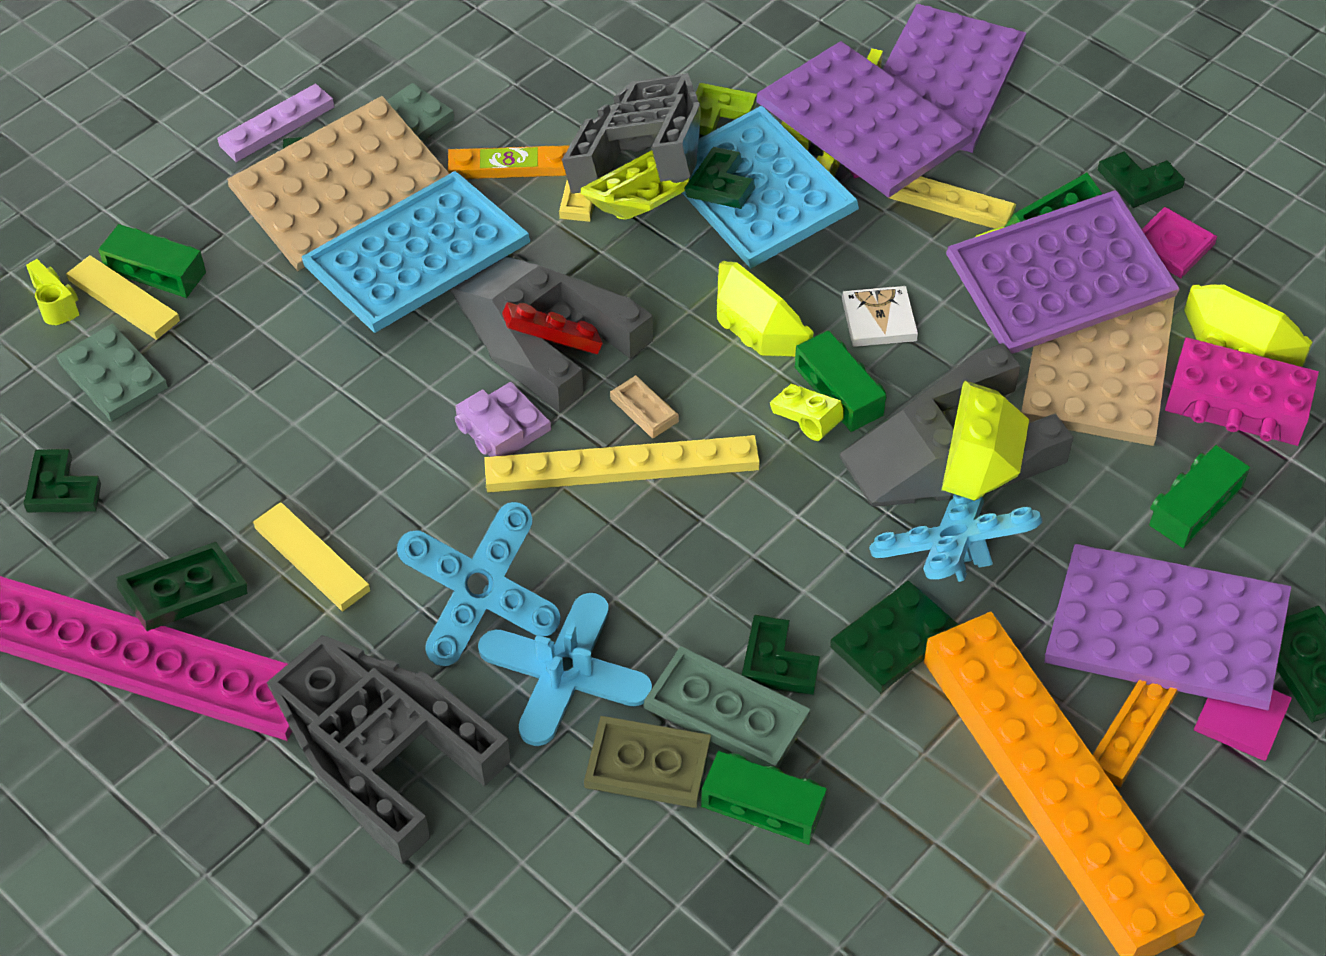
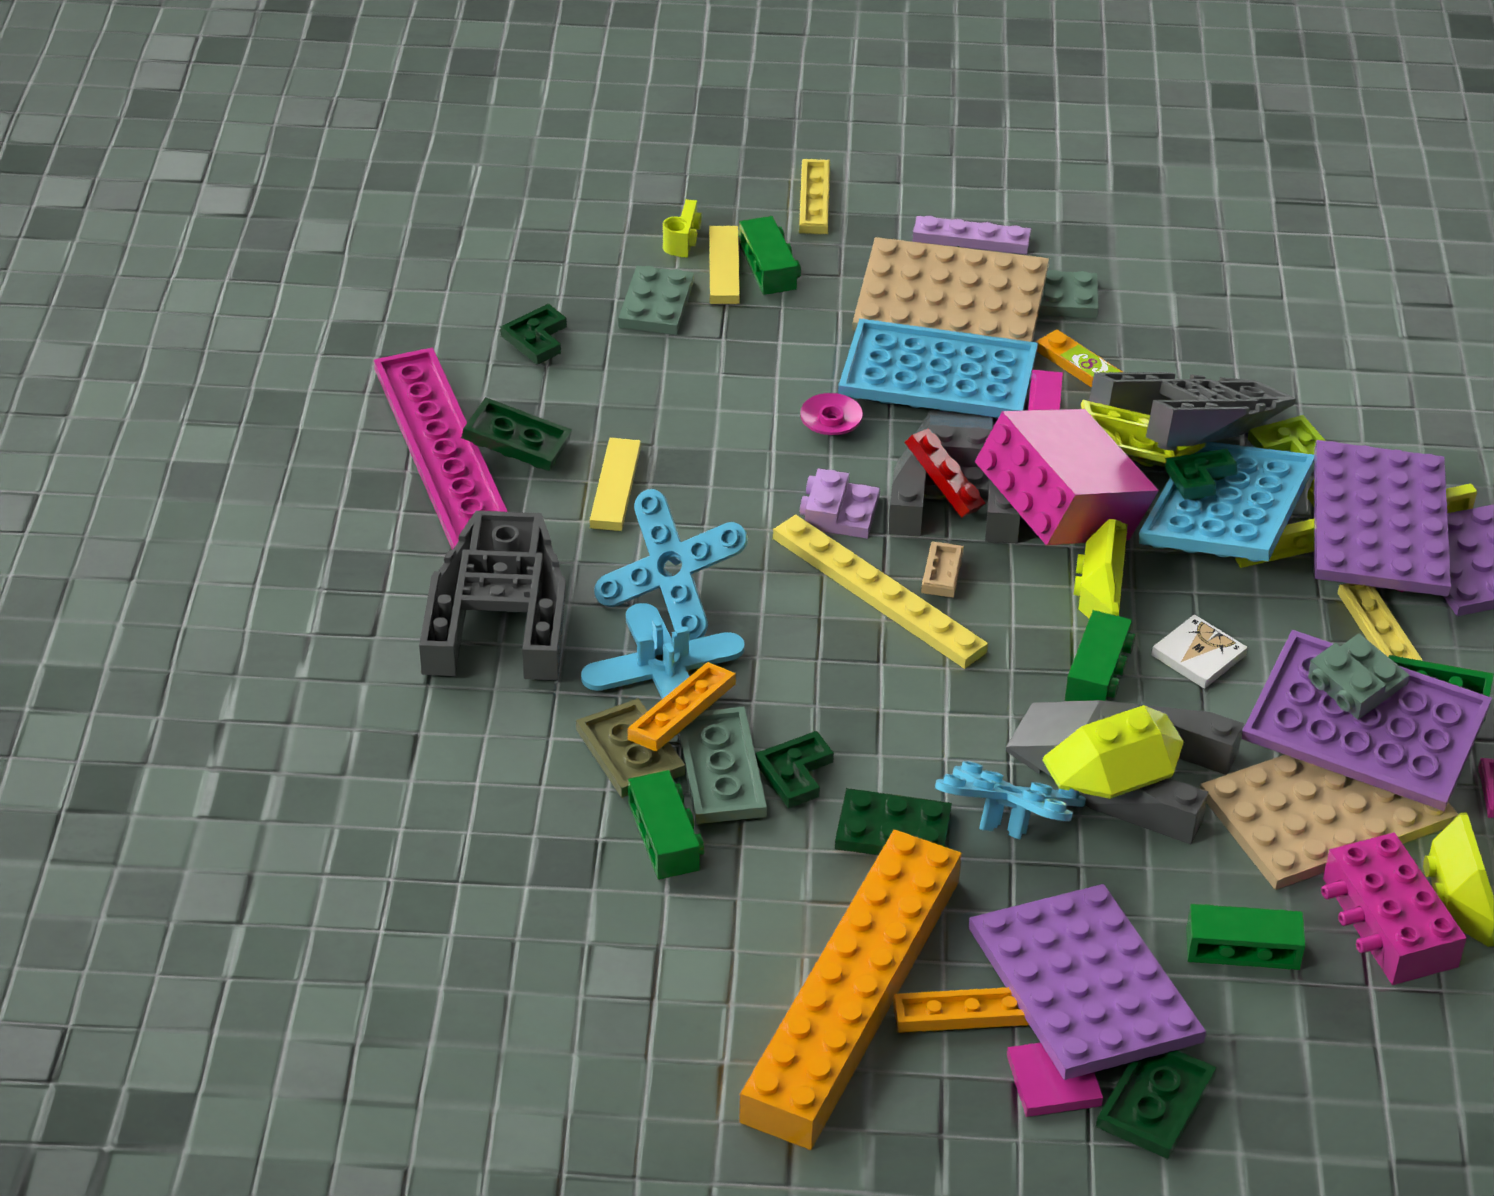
camera: 50 degrees right, 10 degrees down
neon yellow plate [770,384,843,441] -> none
none -> light orange plate [627,662,736,752]
none -> light yellow tile [799,159,830,234]
none -> dark pink dish [800,393,863,435]
none -> dark pink brick [975,409,1159,546]
none -> dark pink window [1028,370,1063,410]
none -> sand green plate [1308,633,1410,720]

